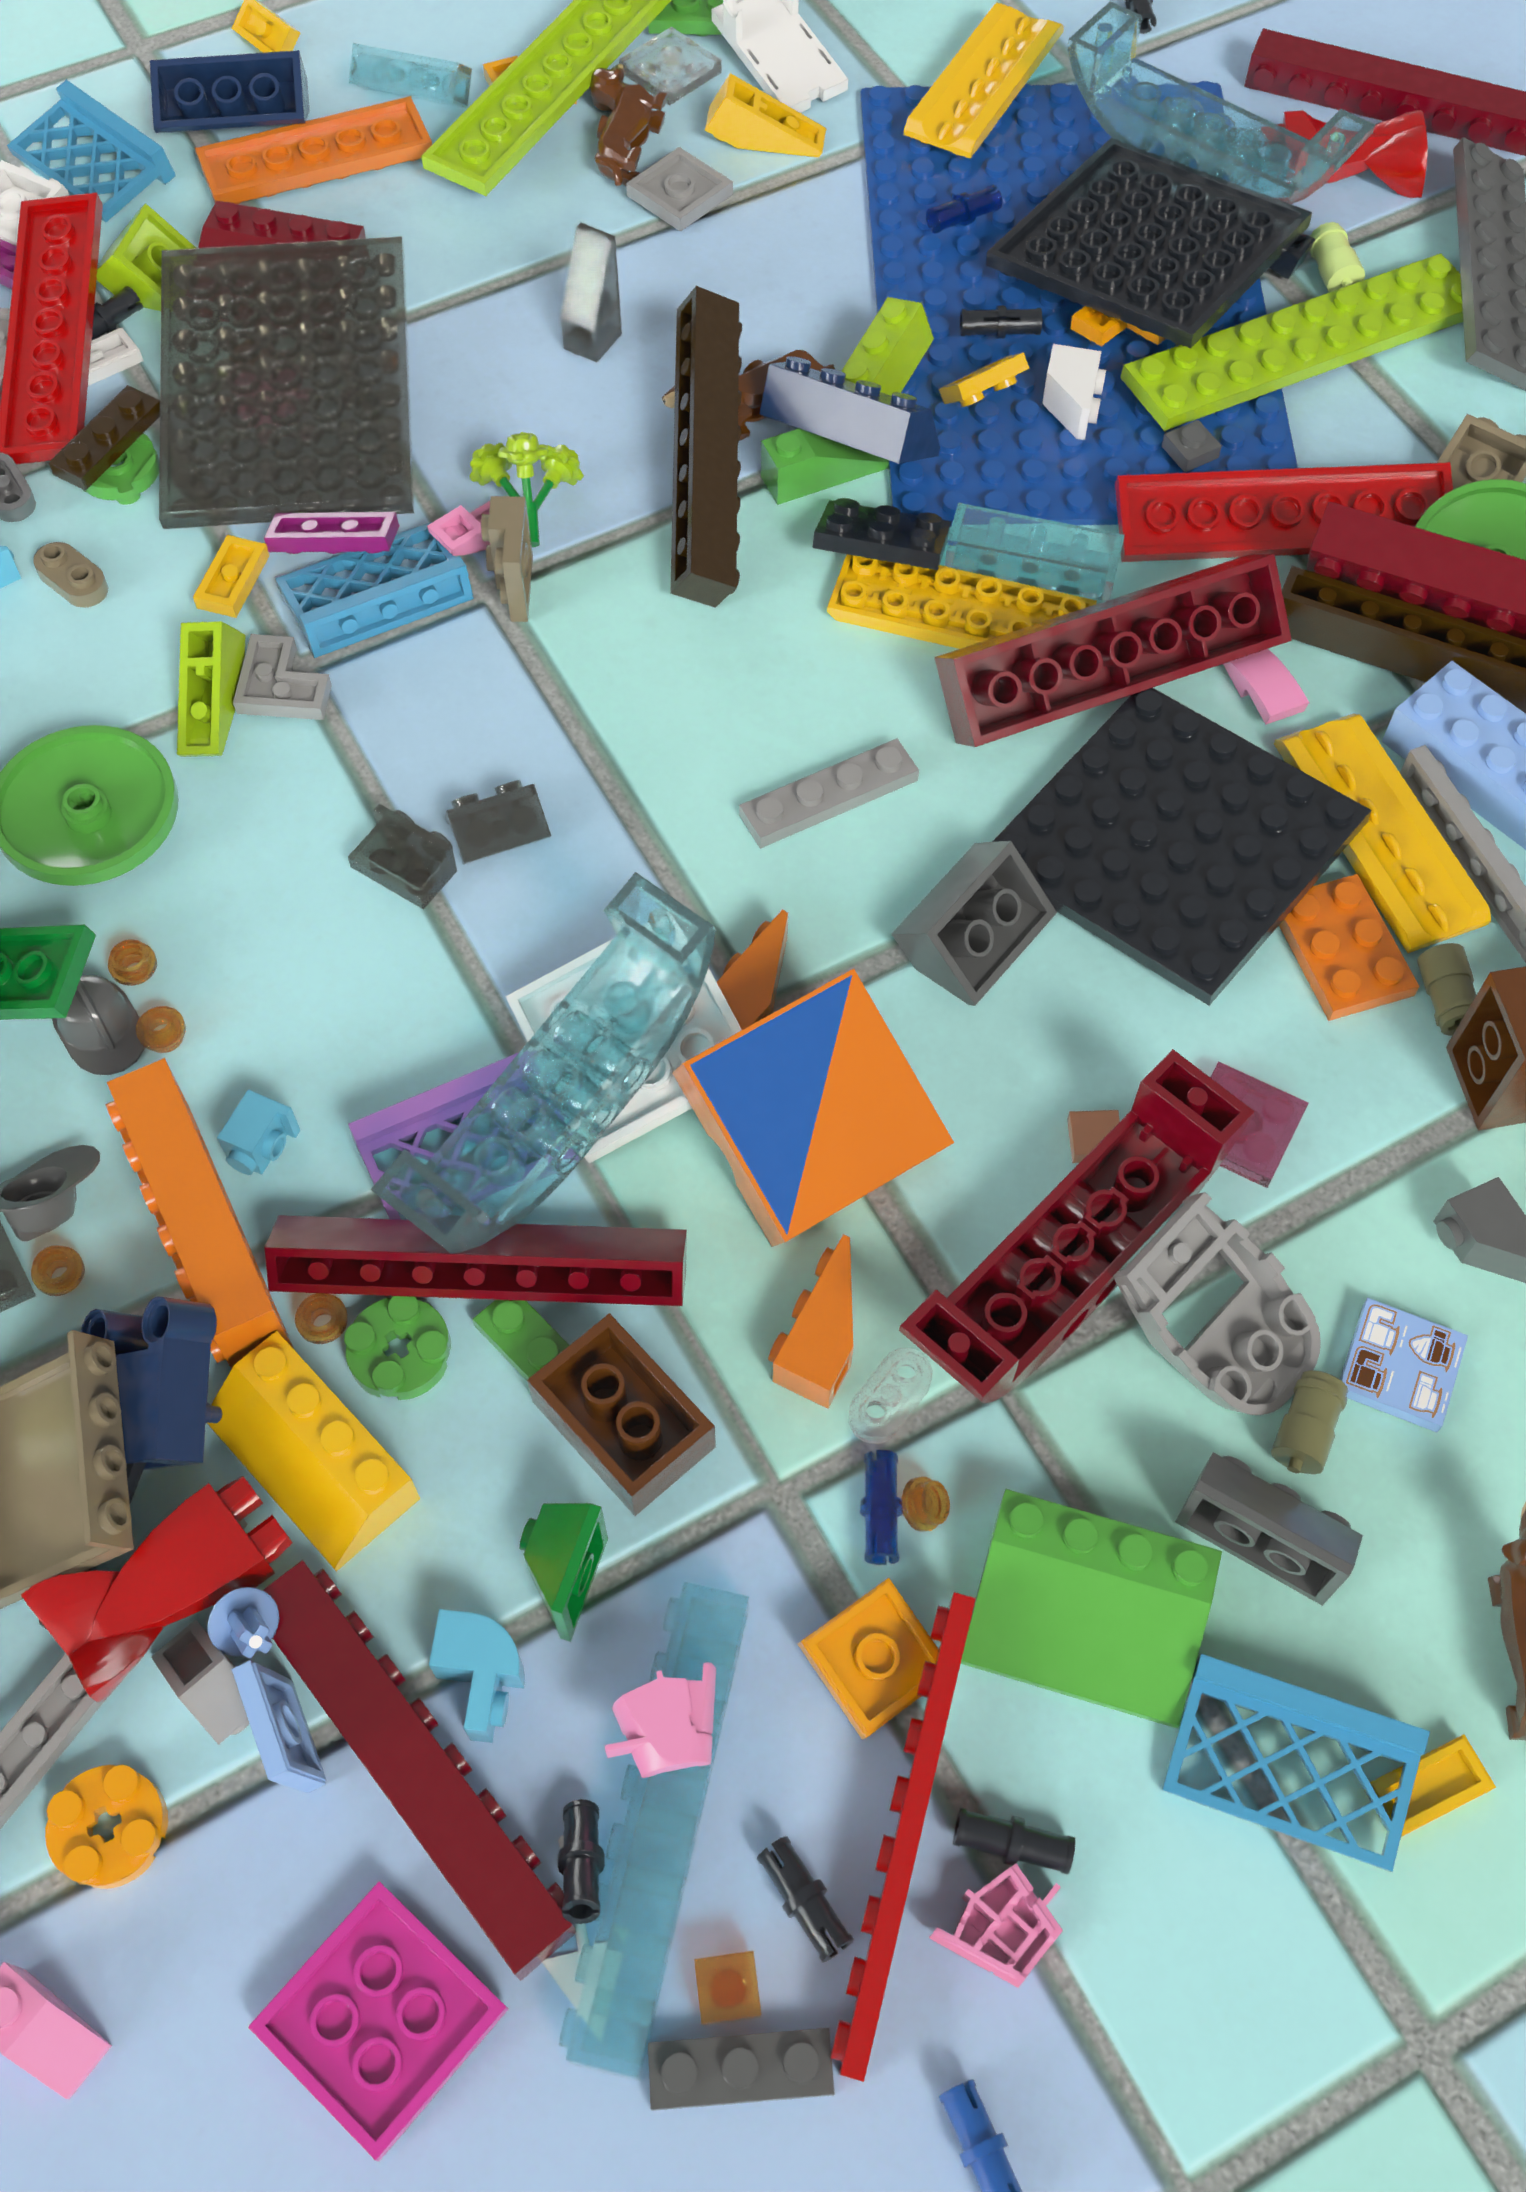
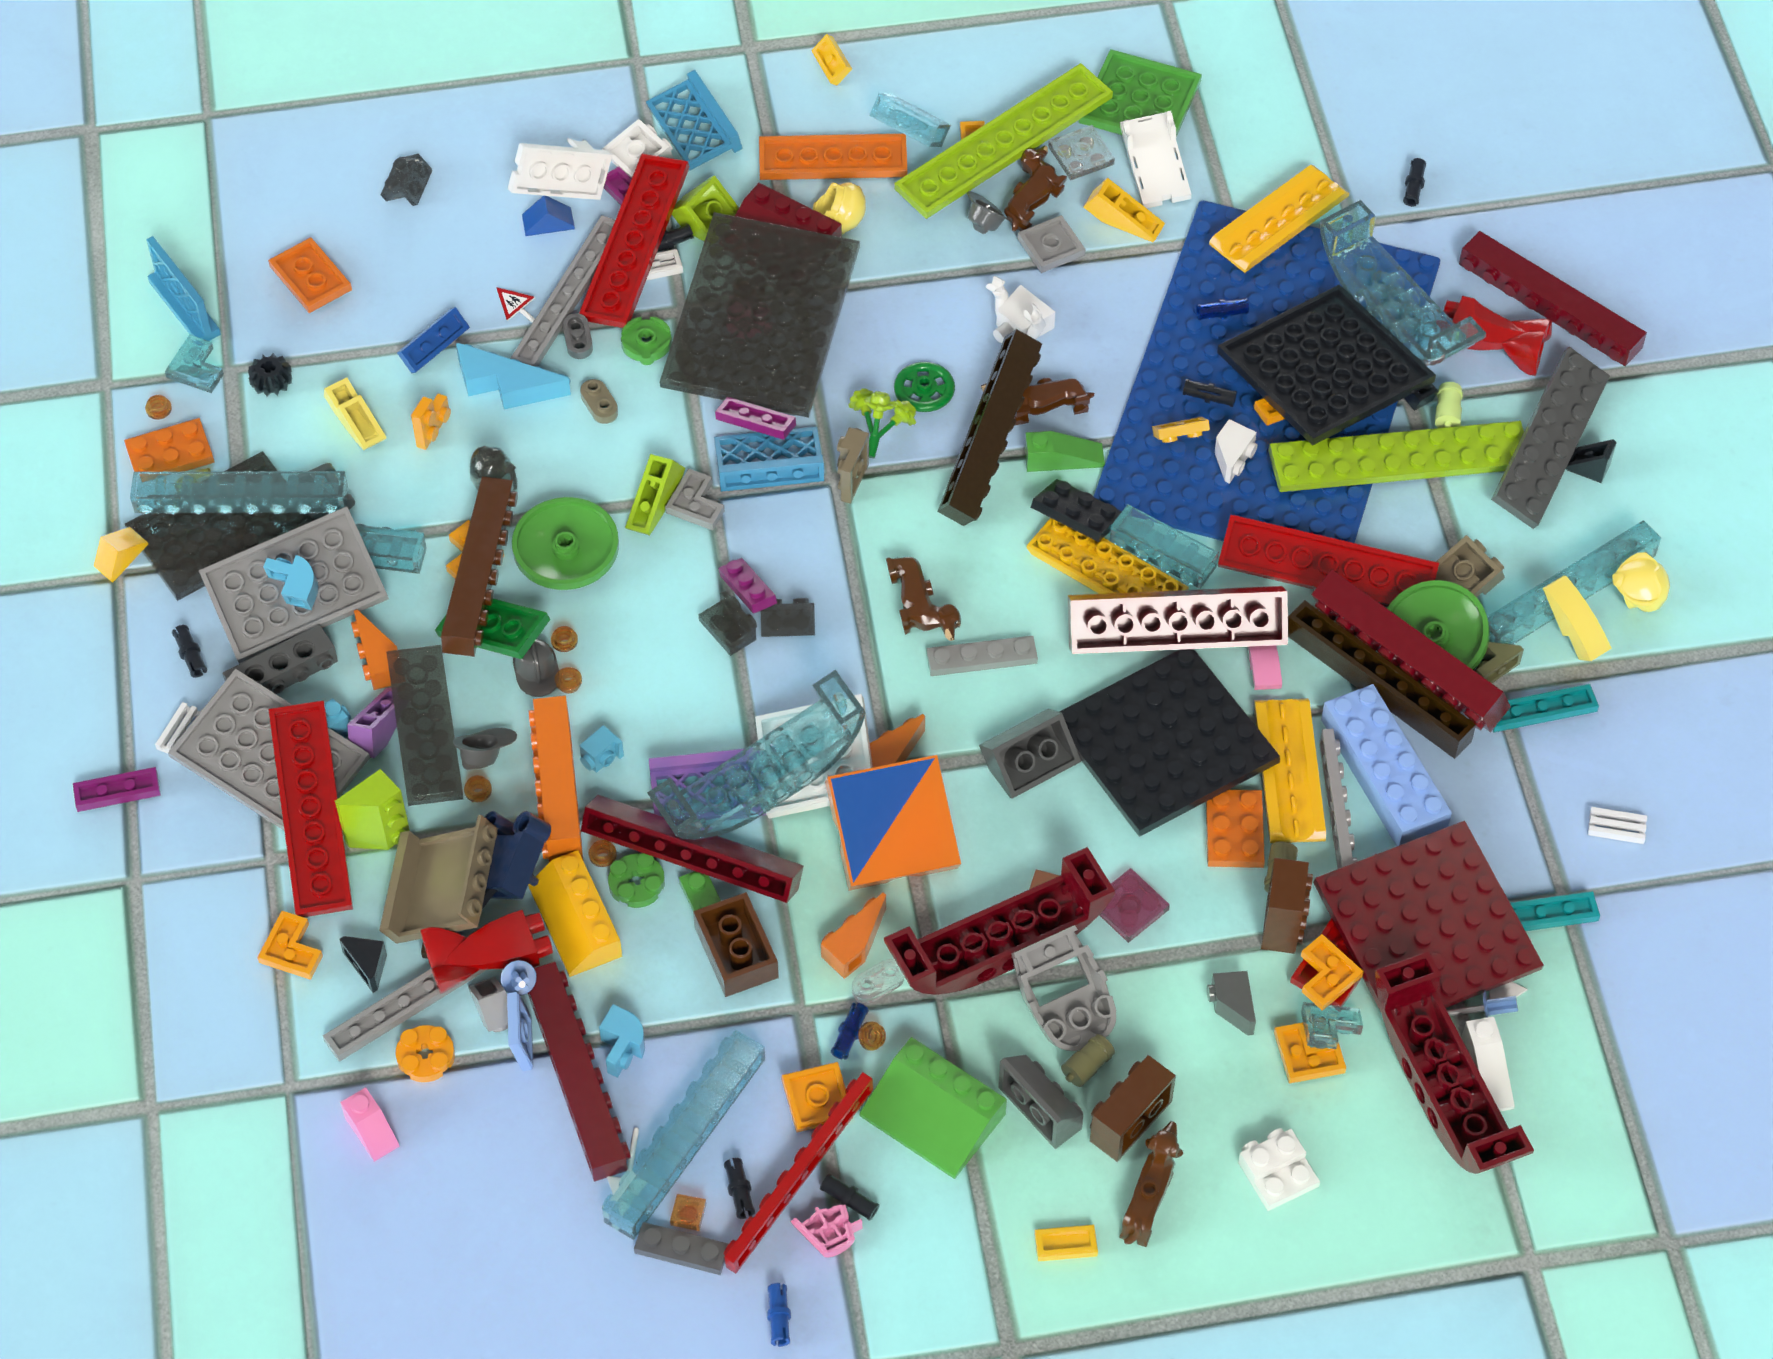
camera: 20 degrees right, 5 degrees down
dark brown plate [49,385,164,491] -> none
dark blue slope [149,50,310,133] -> none
yellow plate [193,535,270,618] -> none
dark pink plate [248,1881,509,2161] -> none
bright pink slope [427,501,490,556] -> none
green slope [519,1503,608,1642] -> none
black pin [557,1799,605,1924] -> none
clear smoke slope [561,222,622,363] -> none
bright pink piece [605,1662,716,1778] -> none
slope [759,356,940,464] -> none
lime brick [841,297,934,396] -> none
dark grey plate [1162,420,1222,473] -> none
dark azure fence [1162,1654,1430,1872] -> none
light blue tile [1340,1298,1468,1432] -> none
none -> magenta plate [718,558,777,614]
none -> light yellow helmet [812,182,866,235]
none -> reddish brown animal [886,557,961,641]
none -> green plate [894,362,955,412]
none -> dark grey piece [967,191,1008,234]
none -> white torso [986,276,1055,343]
none -> reddish brown brick [1090,1055,1176,1162]

